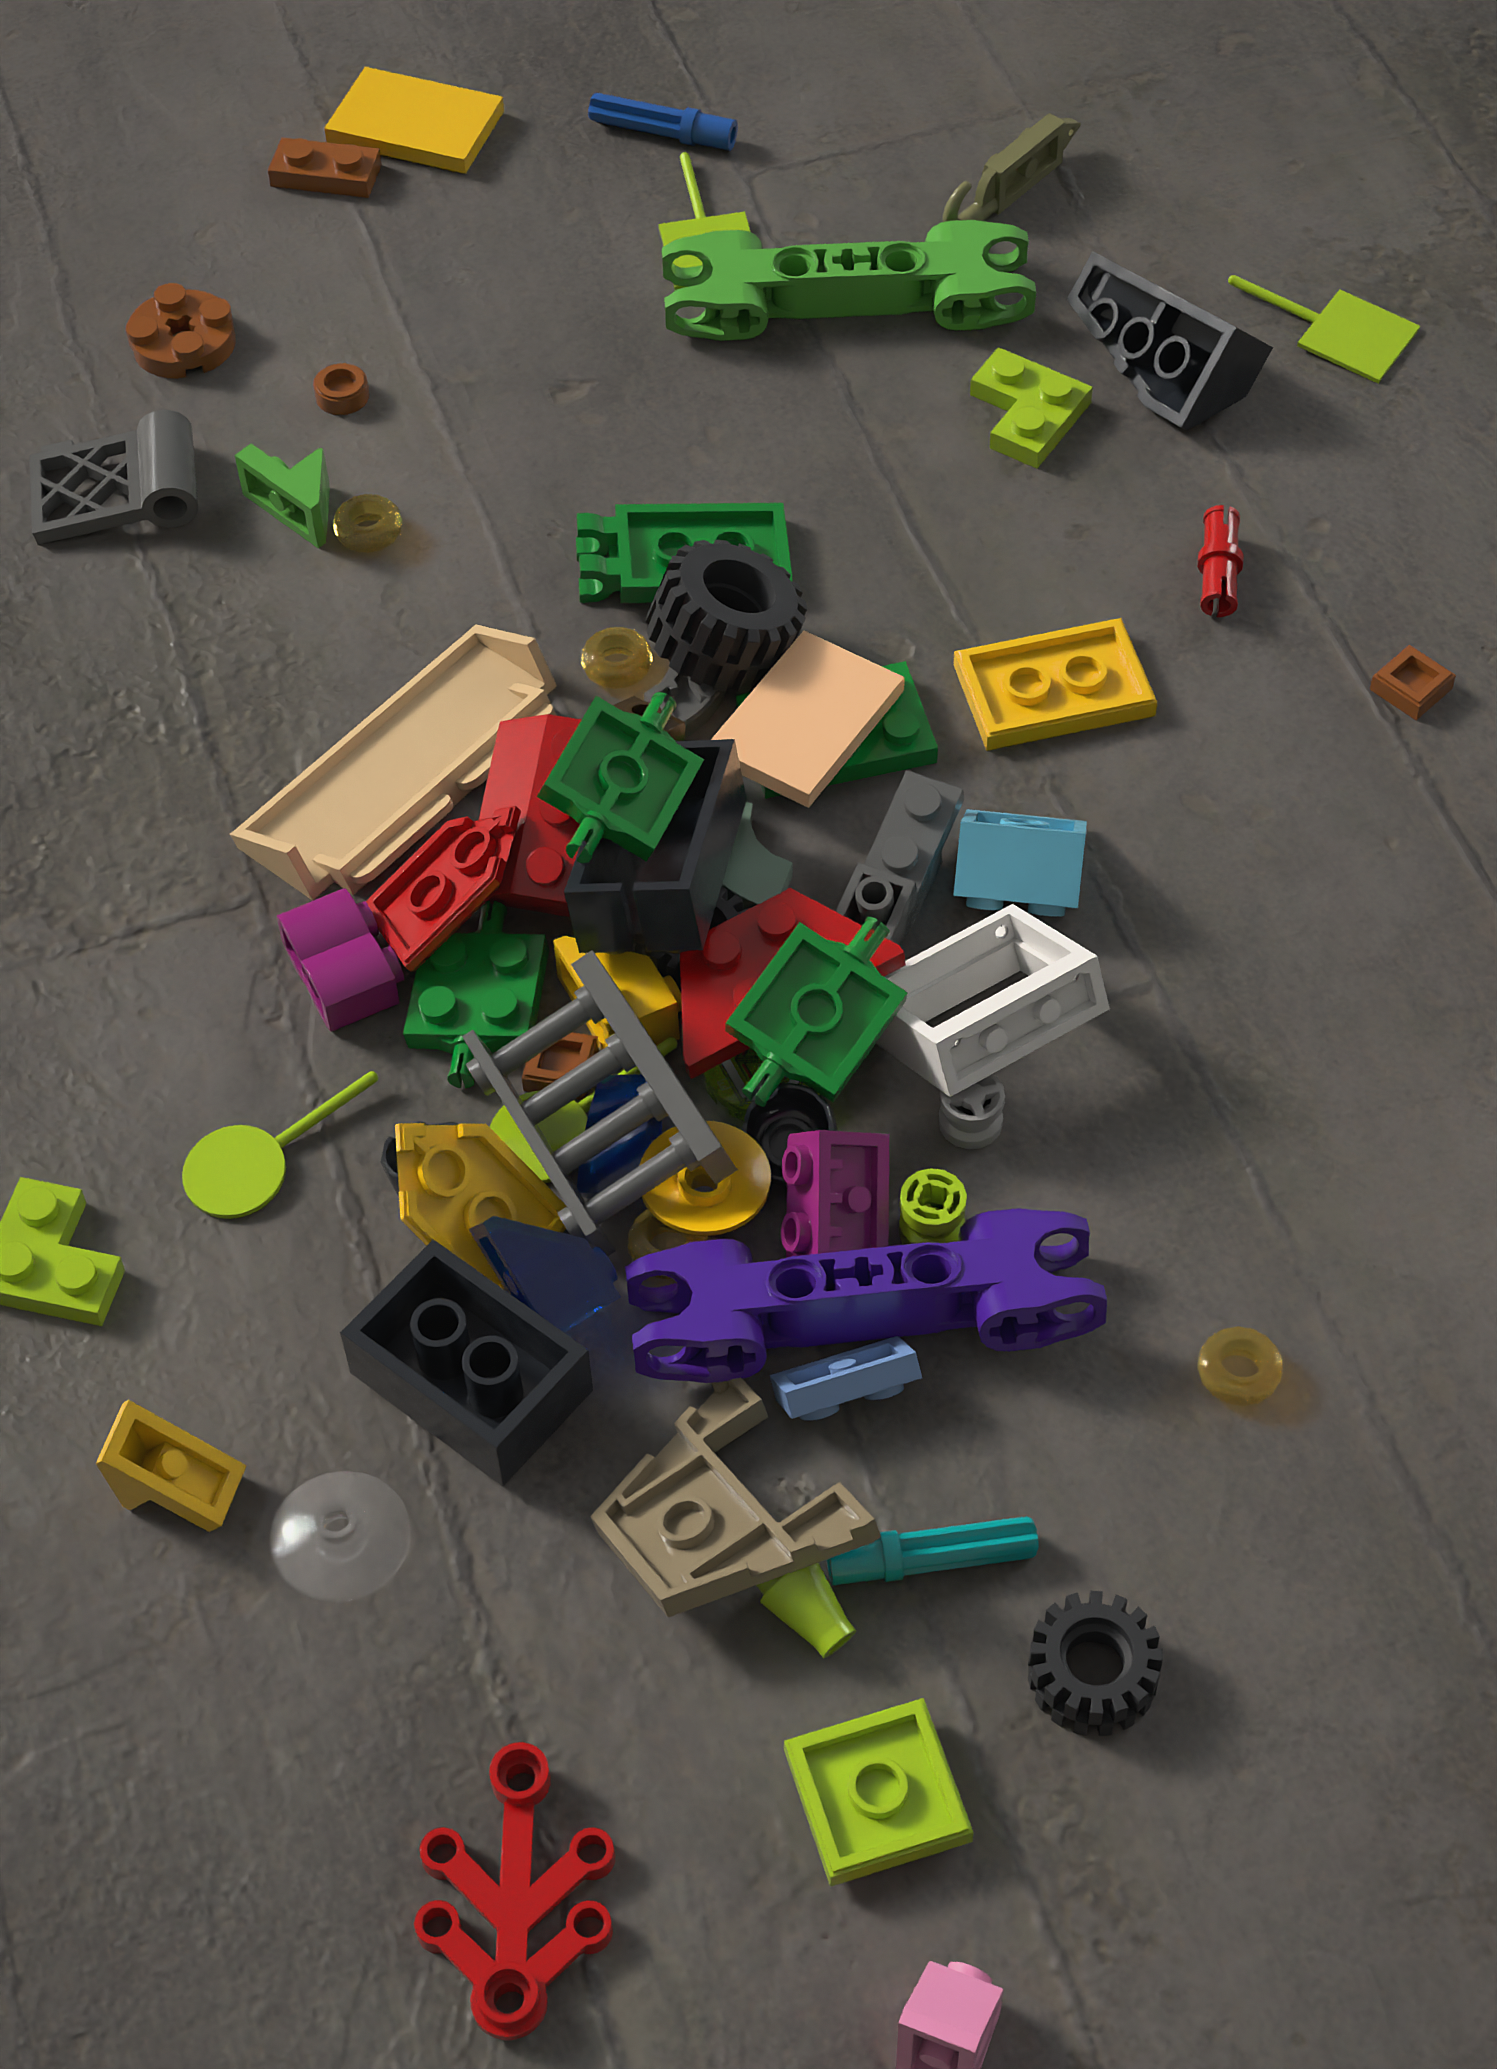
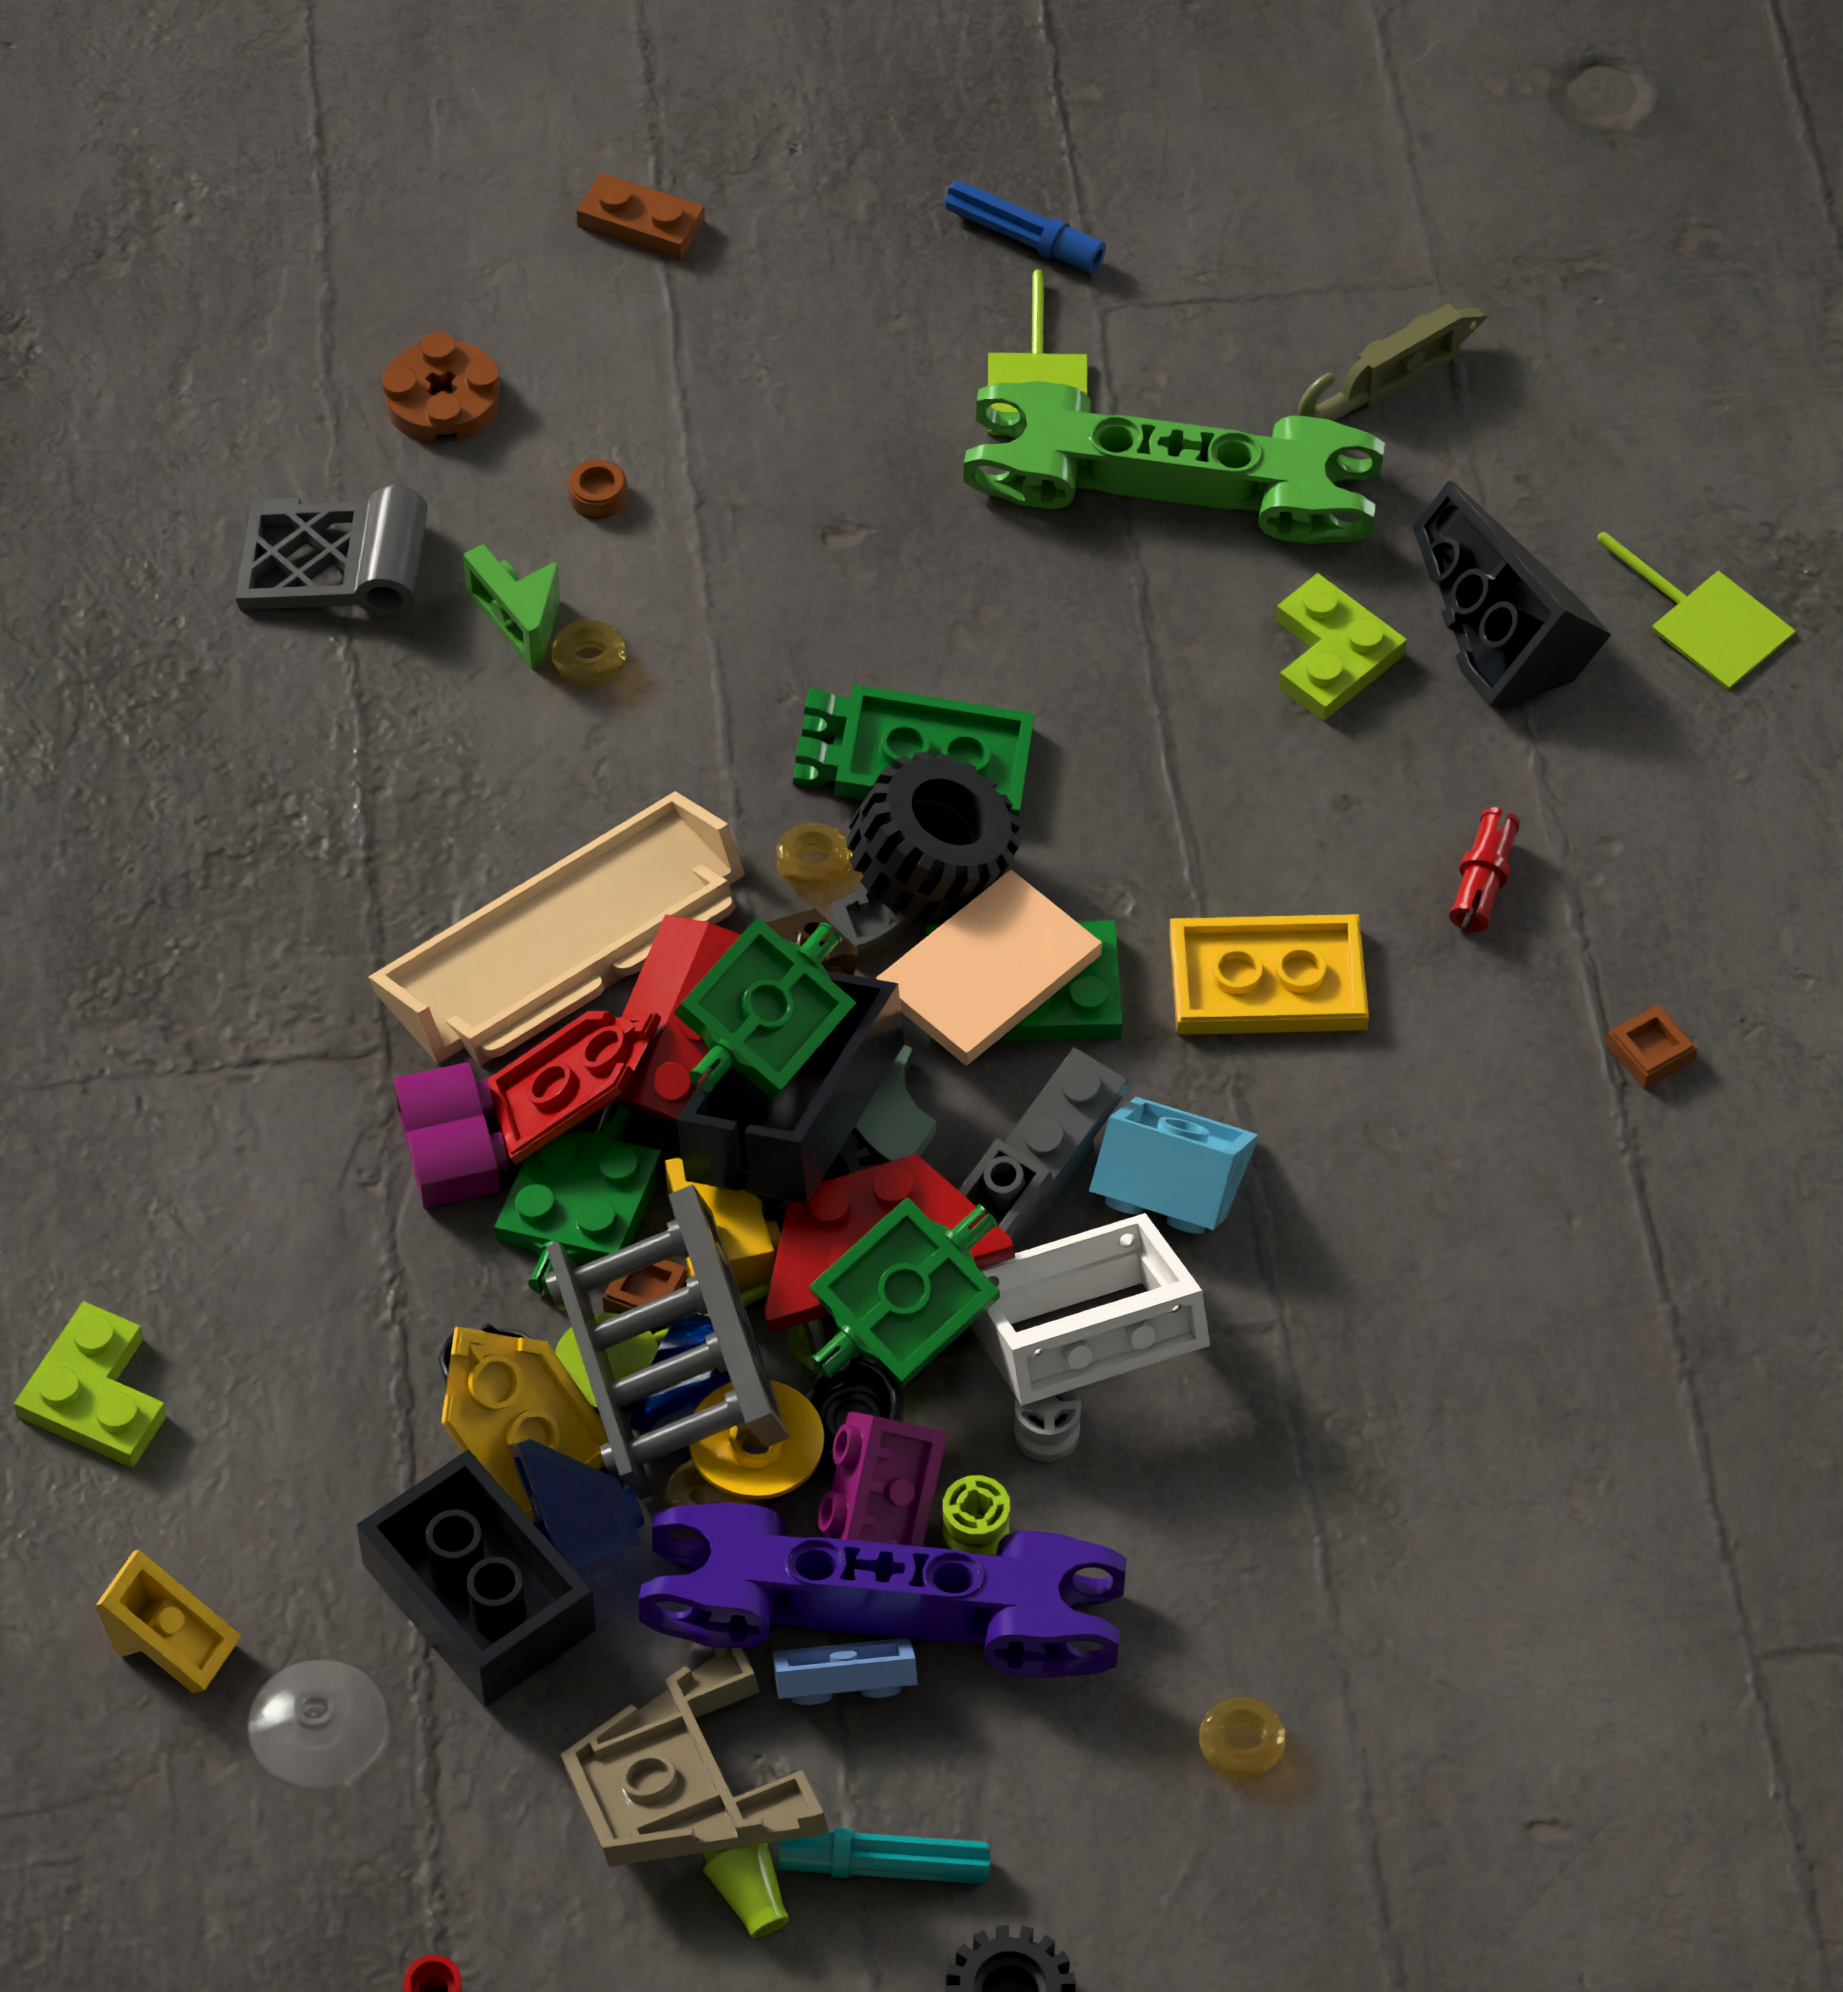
camera: 10 degrees right, 0 degrees up
lime piece [182,1071,378,1219] -> none
yellow tile [324,67,504,174] -> none

